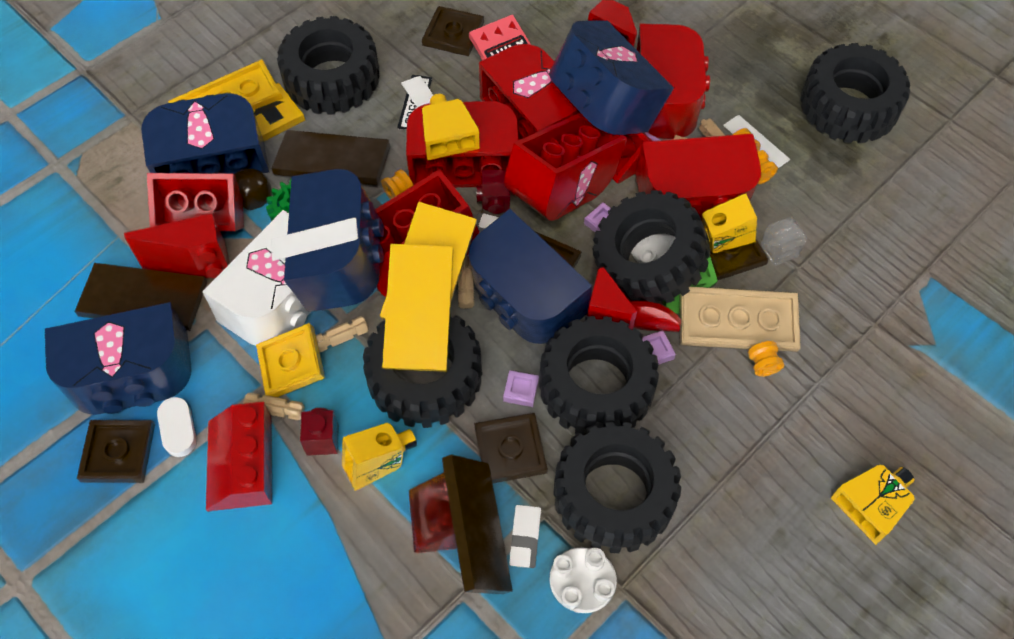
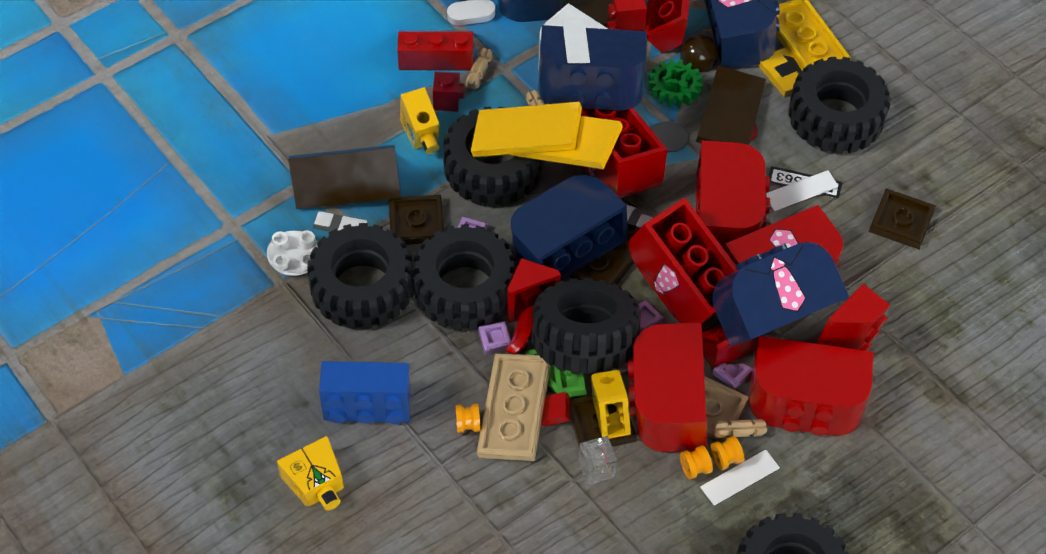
camera: 95 degrees right, 5 degrees down
yellow tile [256,323,325,397] -> none
light orange wheel [381,169,413,200] -> none
yellow torso [422,94,480,160] -> none
coral tile [469,14,531,60] -> none
none -> blue brick [319,361,411,424]
none -> red tile [541,392,570,427]

